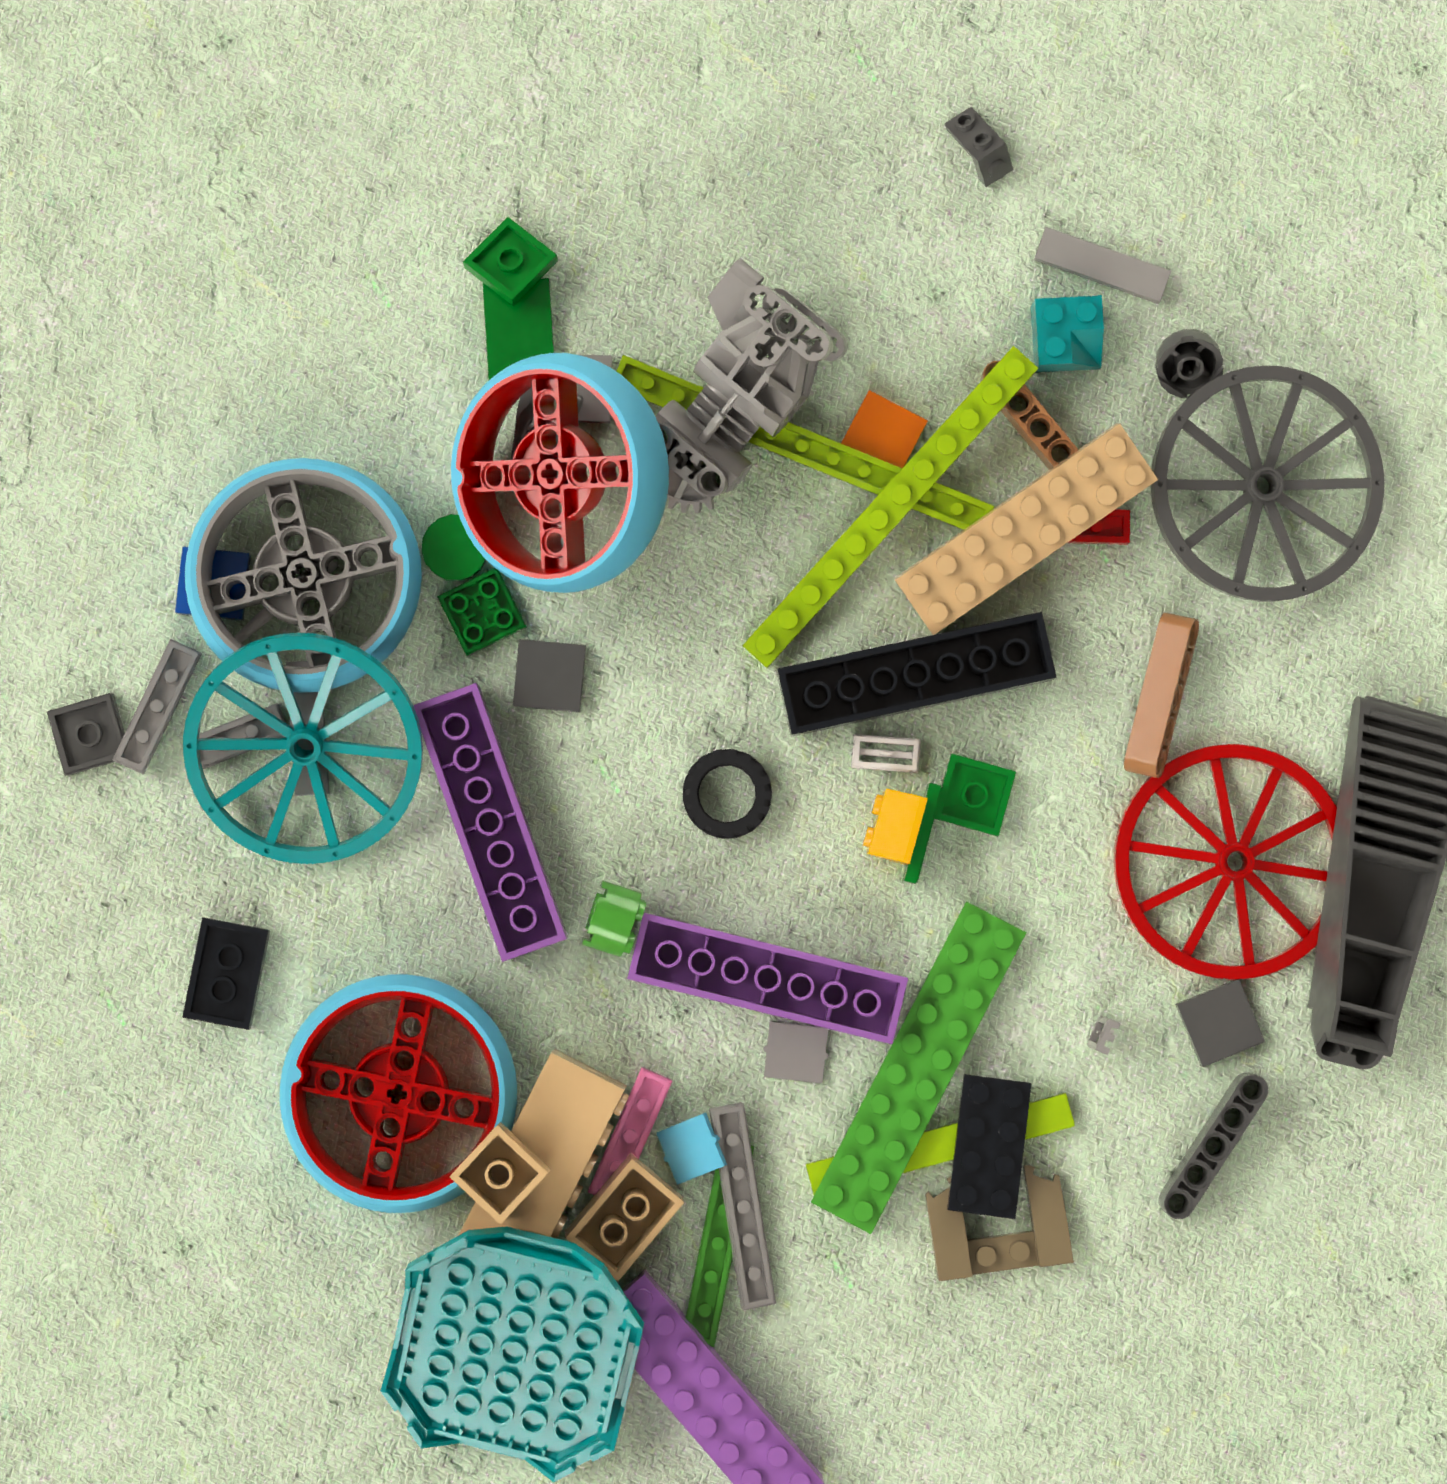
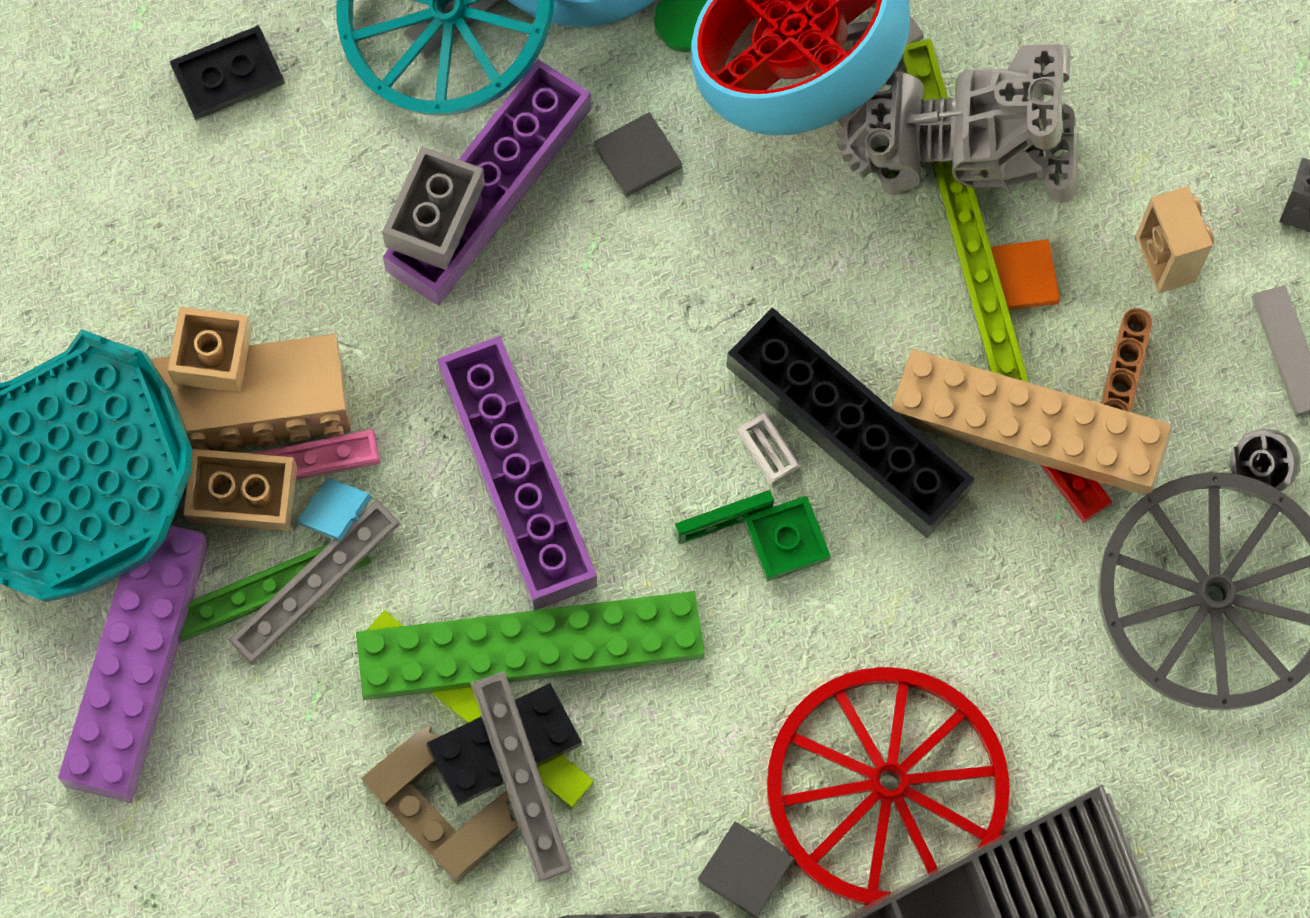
camera: 55 degrees right, 15 degrees down
red wheel [280,974,517,1213] -> none
green tile [437,568,527,657] -> none
bright green brick [581,880,647,957] -> none
black tyre [683,749,772,839] -> none
lime plate [742,346,1038,668] -> none
light grey piece [763,1021,829,1083] -> none
yellow slope [863,789,928,865] -> none
teal slope [1030,295,1104,373] -> none
light grey tile [1087,1016,1121,1055] -> none
beam [1124,613,1199,778] -> none
none -> light grey brick [382,146,485,270]
none -> light grey tile [470,671,572,882]
none -> tan brick [1135,186,1214,293]

